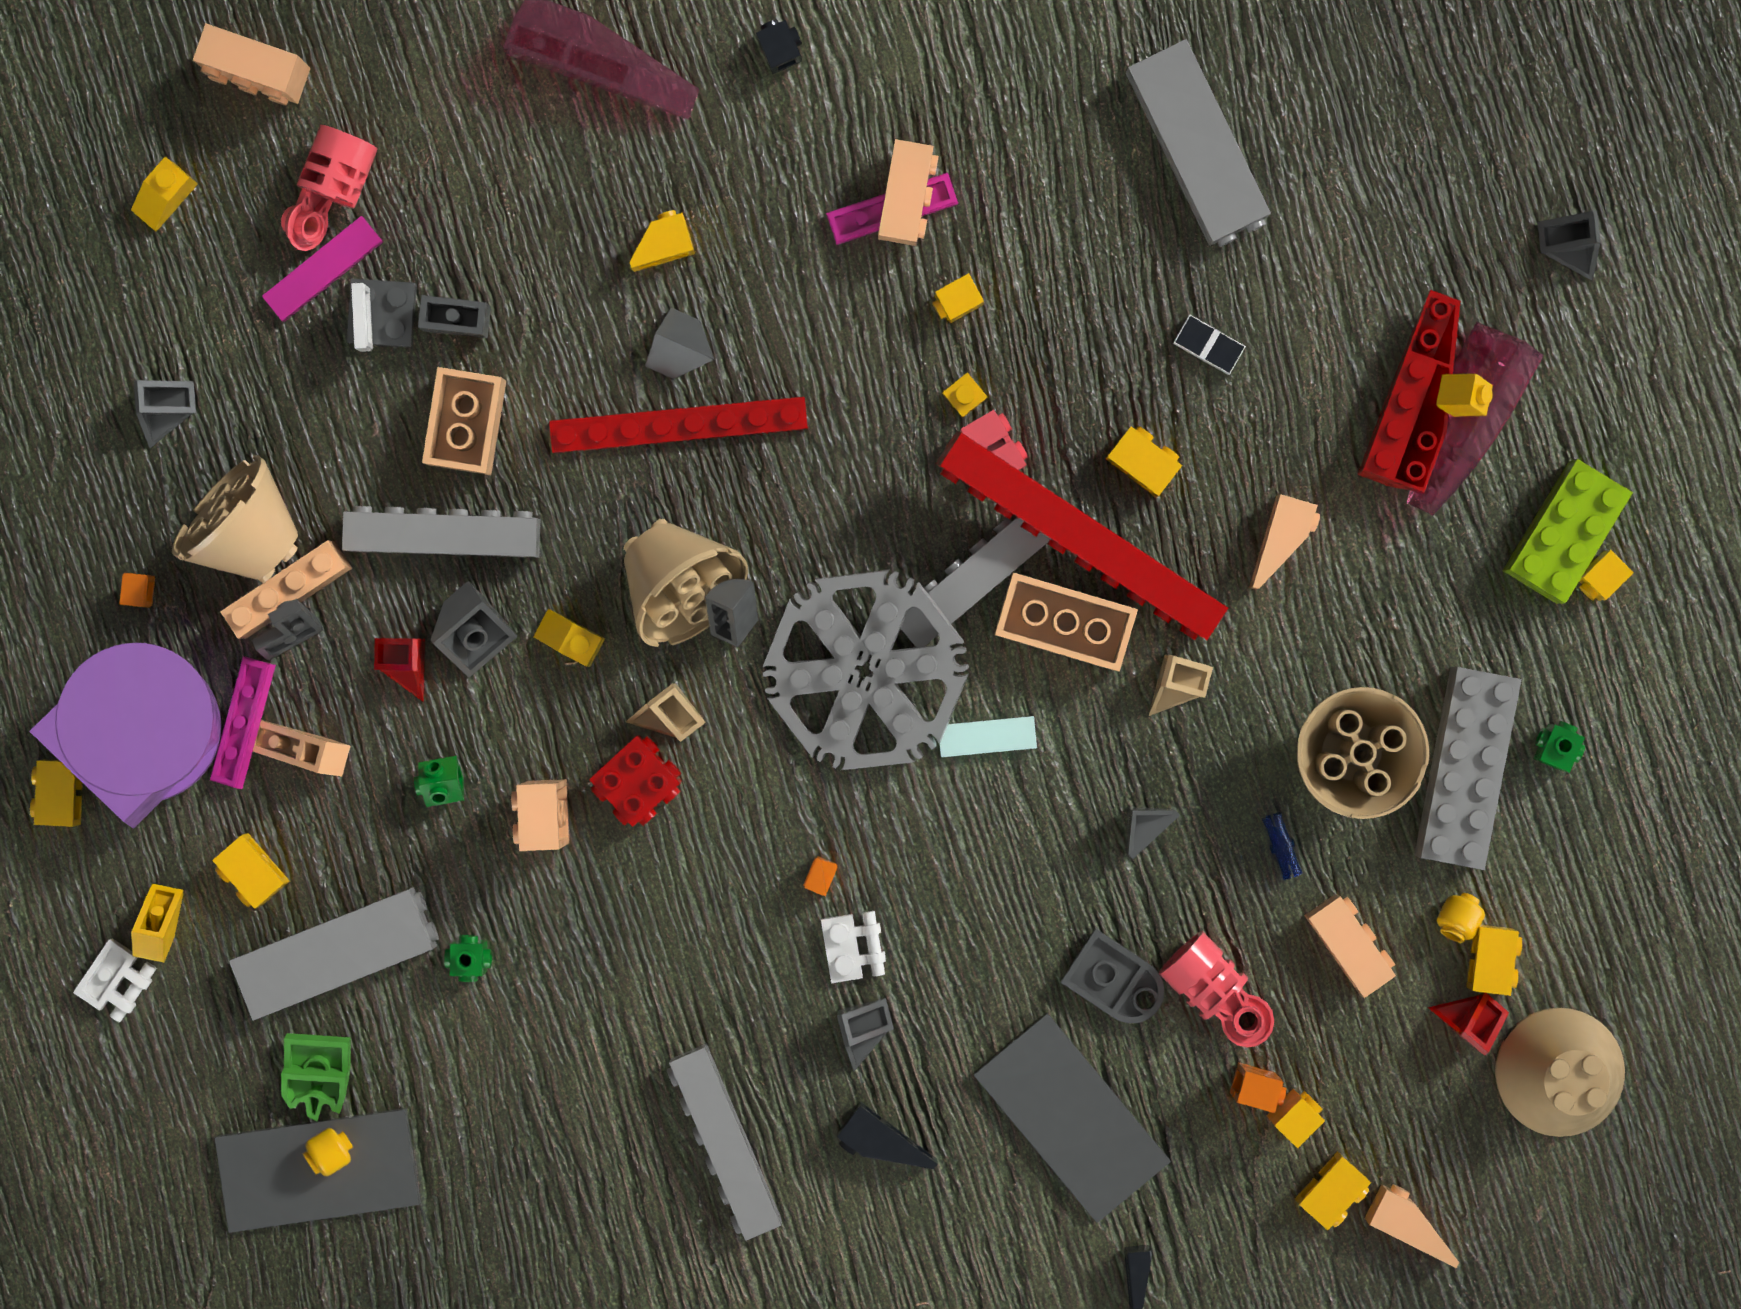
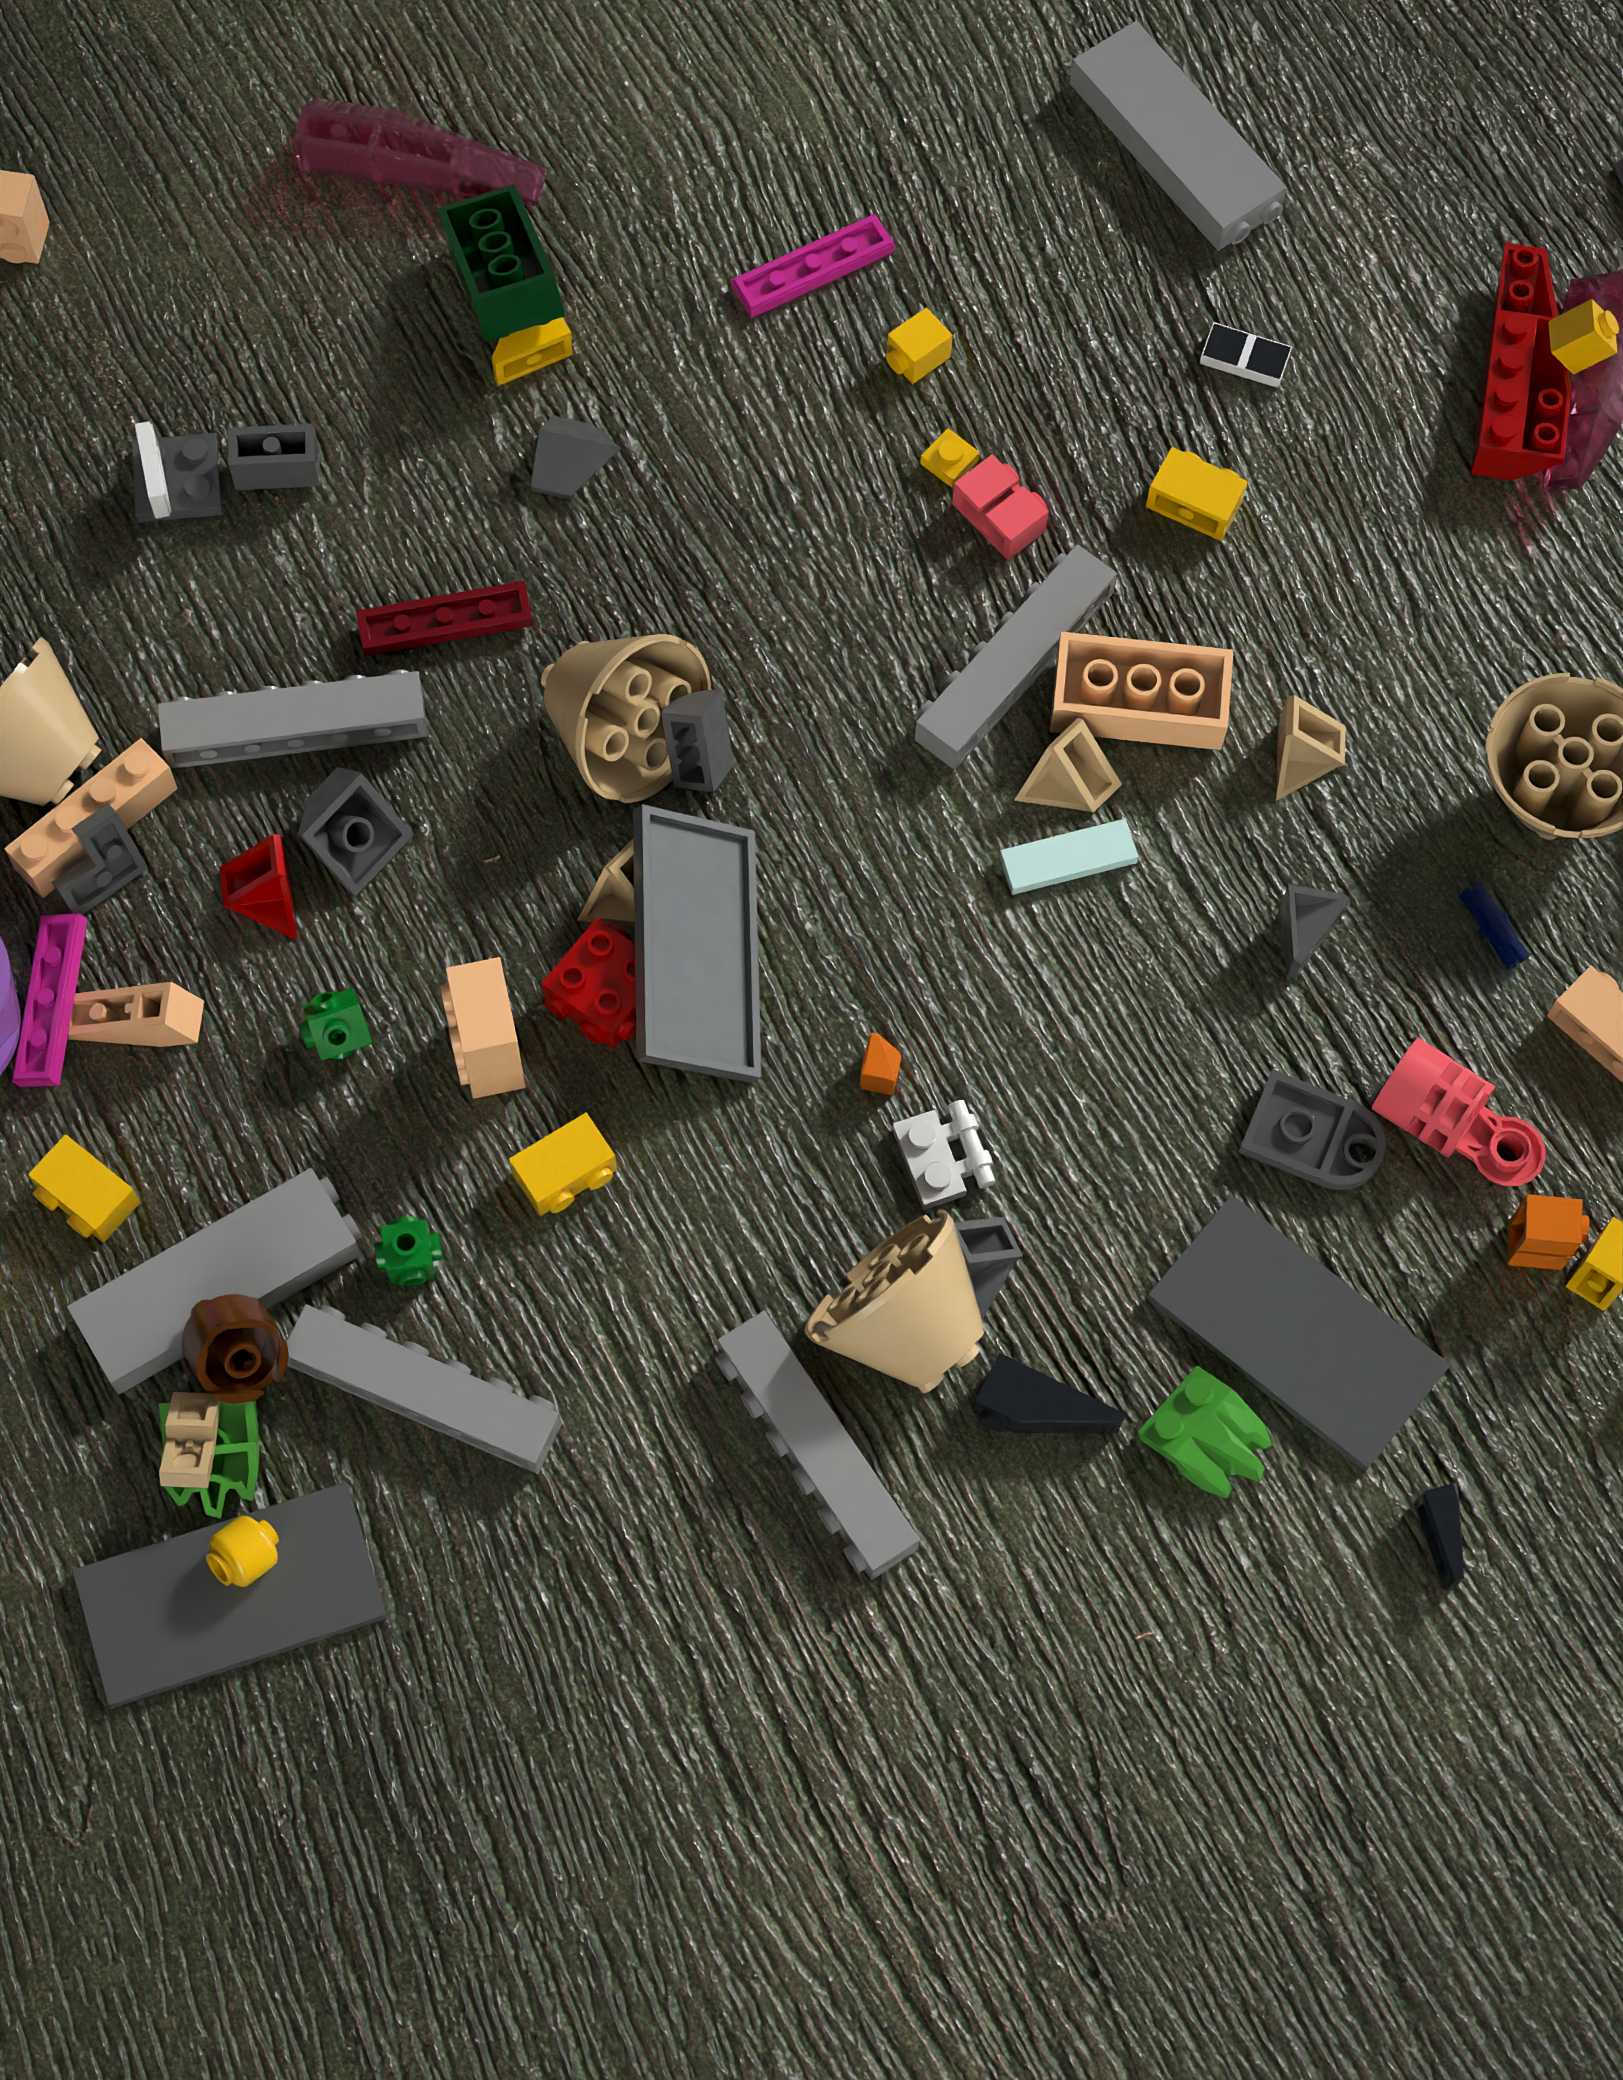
camera: 10 degrees left, 20 degrees down
dark pink tile [262,216,383,322] -> none
coral cylinder [281,125,378,251] -> none
light nougat brick [422,367,506,476] -> none
yellow slope [533,609,605,667] -> none
red plate [549,397,808,454] -> none
black brick [756,19,802,75] -> none
light grey plate [763,570,969,770] -> none
light nougat brick [878,139,939,246] -> none
red brick [935,431,1228,640] -> none
light nougat slope [1249,494,1320,590] -> none
none -> tan slope [159,1392,220,1488]
none -> reddish brown brick [182,1294,289,1404]
none -> light grey brick [286,1304,562,1474]
none -> dark red plate [356,581,533,656]
none -> dark green brick [437,184,565,342]
none -> yellow brick [509,1112,617,1216]
none -> tile [633,804,762,1083]
none -> tan cone [805,1210,984,1393]
none -> tan slope [1014,718,1122,813]
none -> bright green plate [1138,1366,1272,1499]

